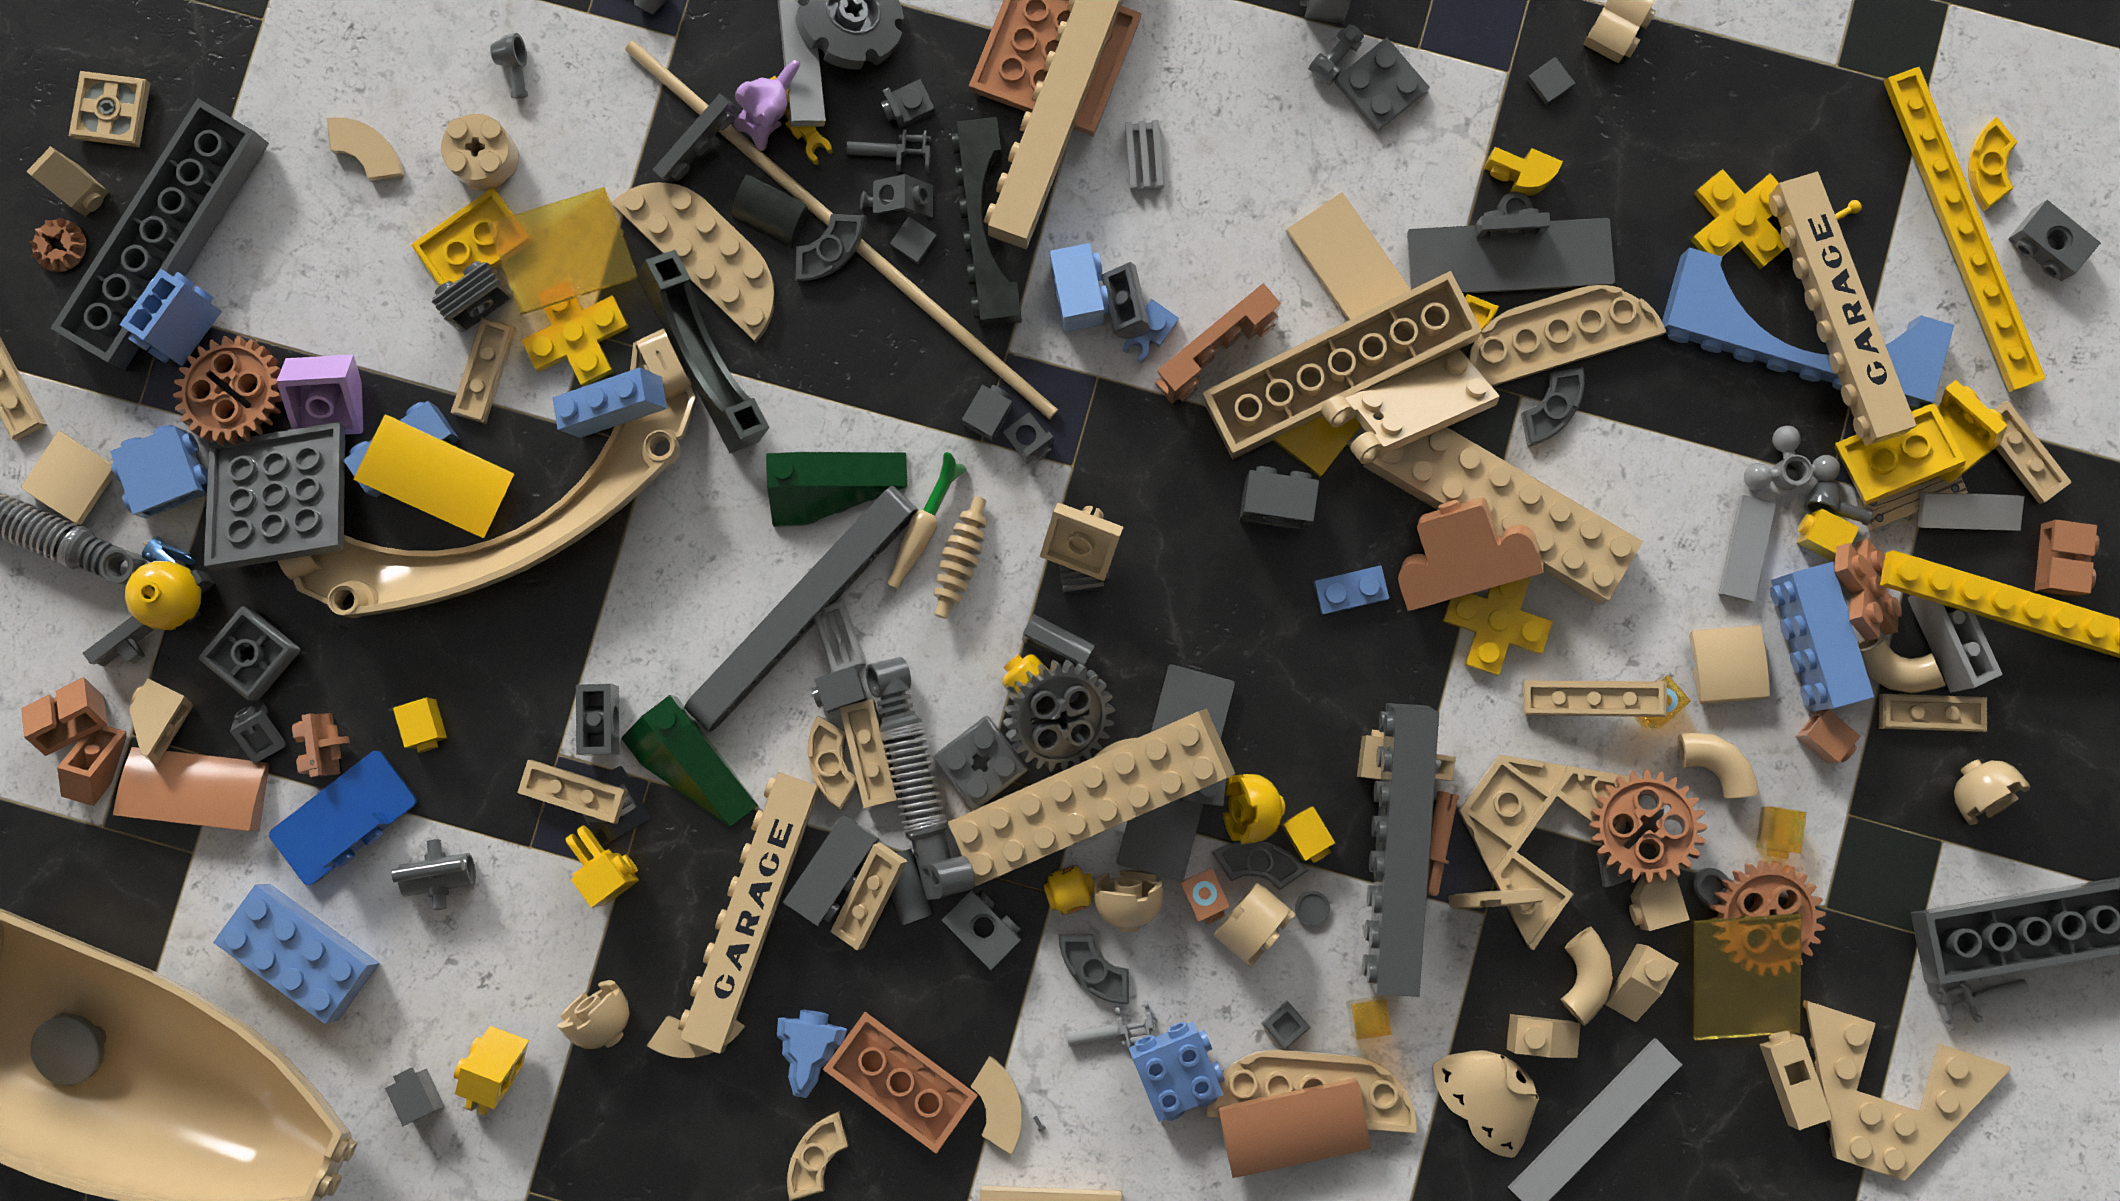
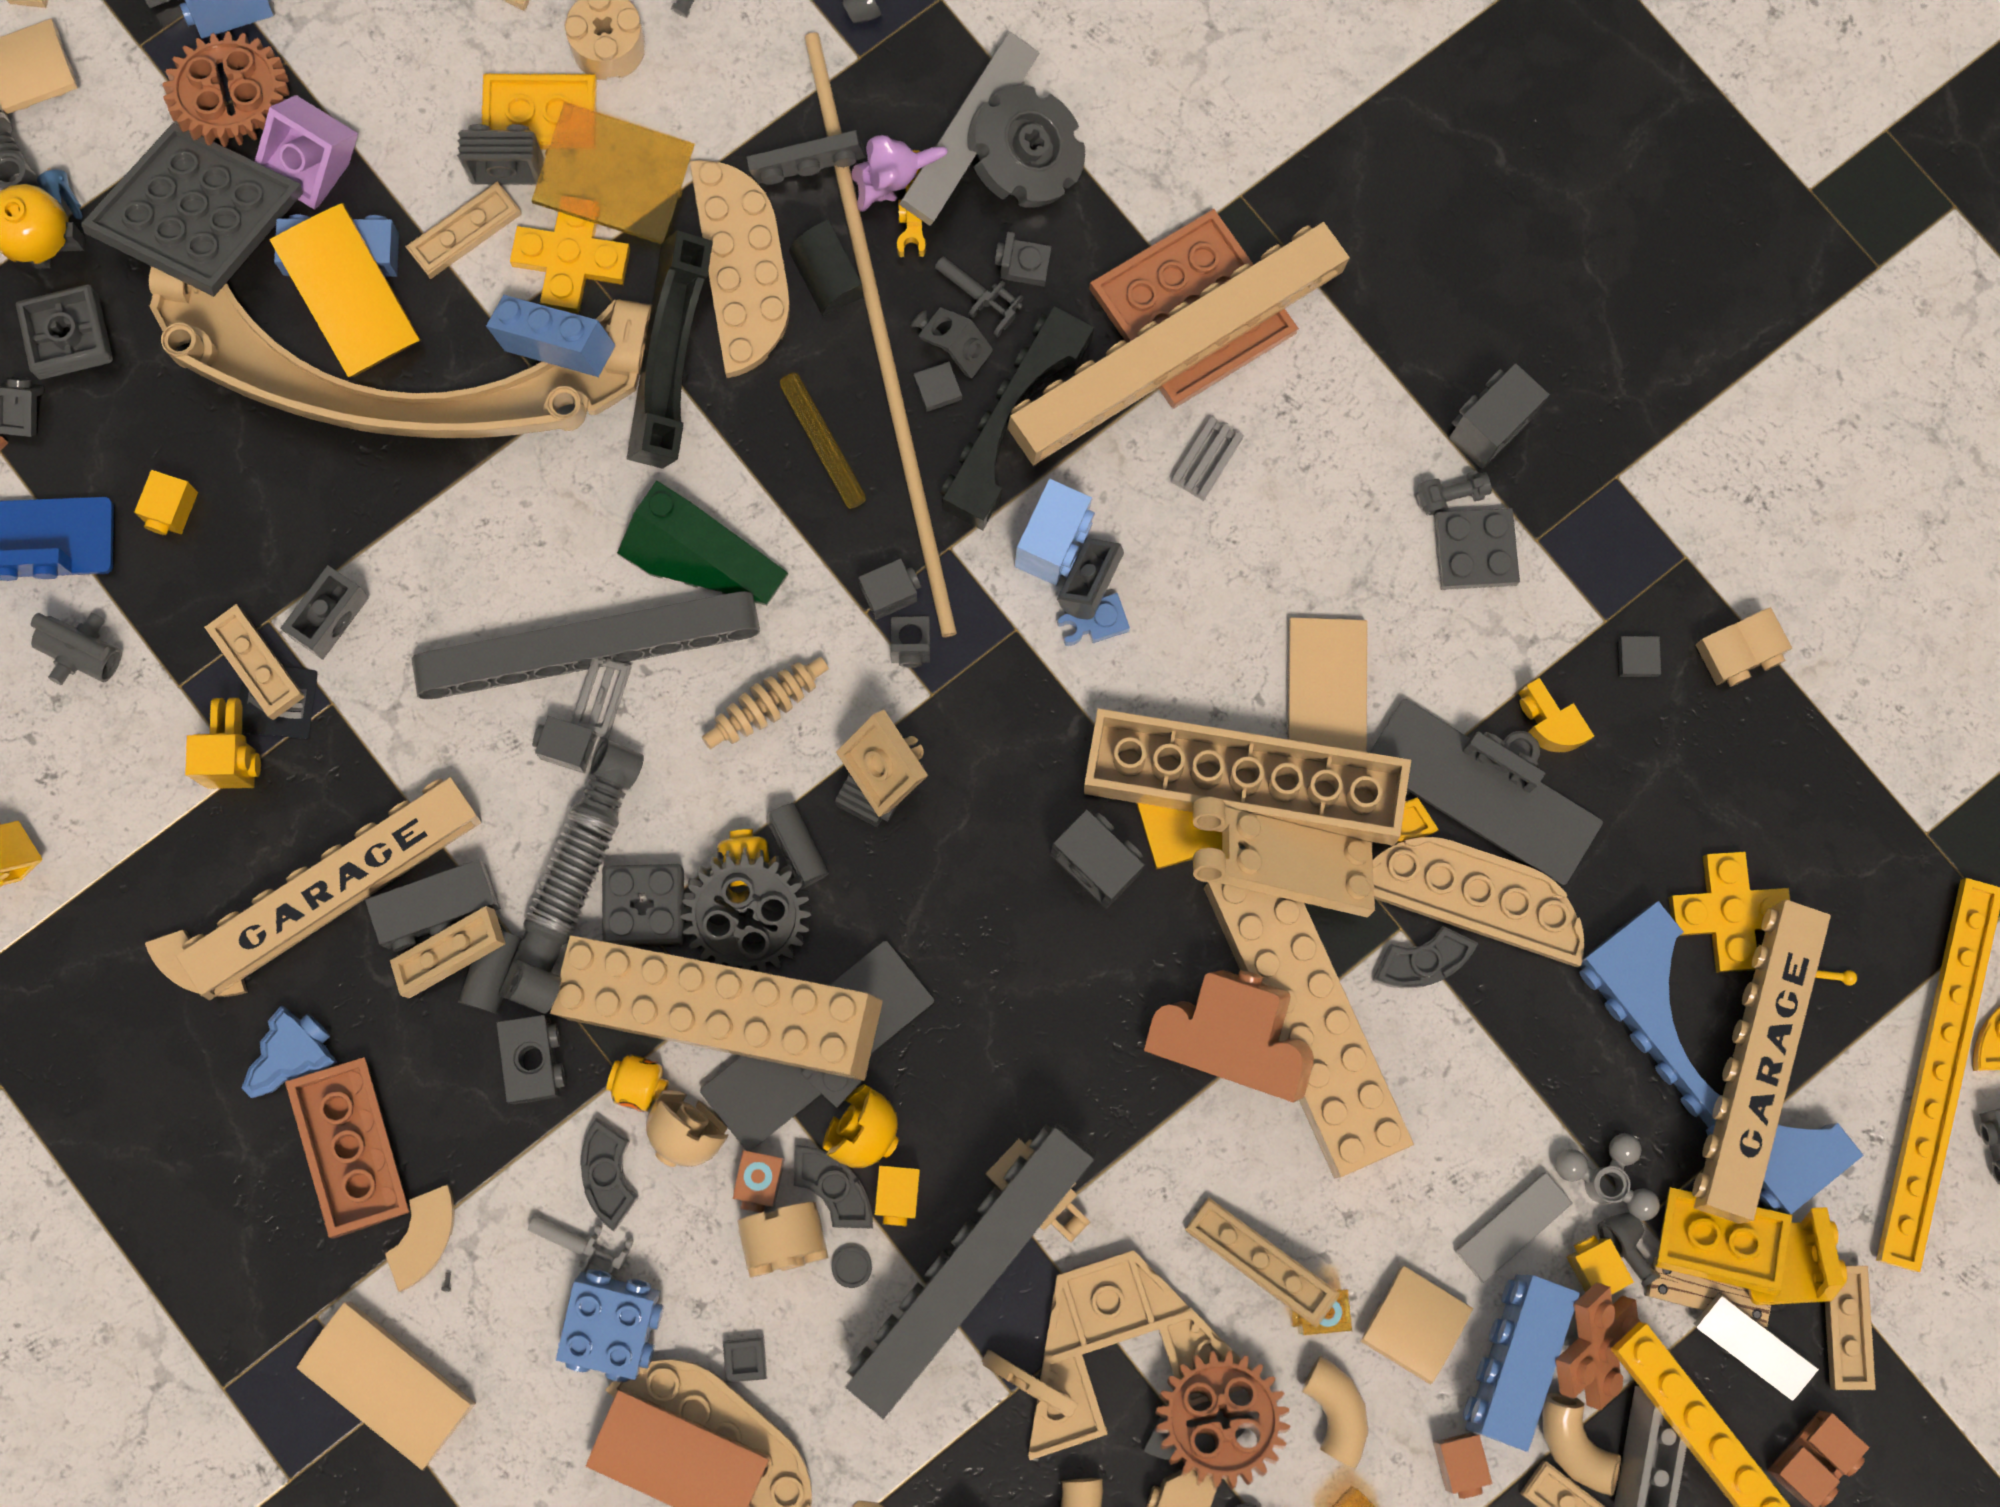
camera: 25 degrees right, 5 degrees down
medium blue brick [110,425,208,519] -> none
nougat hips [292,713,350,777] -> none
tan cylinder [557,980,629,1049] -> none
dark green wedge [621,695,759,827] -> none
tan tile [787,1111,849,1201] -> none
dark grey tile [795,214,867,282] -> none
tan tile [807,716,858,810] -> none
tan plate [839,699,898,808] -> none
tan piece [887,452,967,589] -> none
nougat piece [1155,283,1281,404] -> none
medium blue plate [1313,565,1389,615] -> none
clear yellow brick [1346,996,1392,1040] -> none
nougat axle [1427,791,1459,896] -> none
yellow plate [1442,577,1553,676] -> none
none -> clear yellow axle [780,372,866,509]

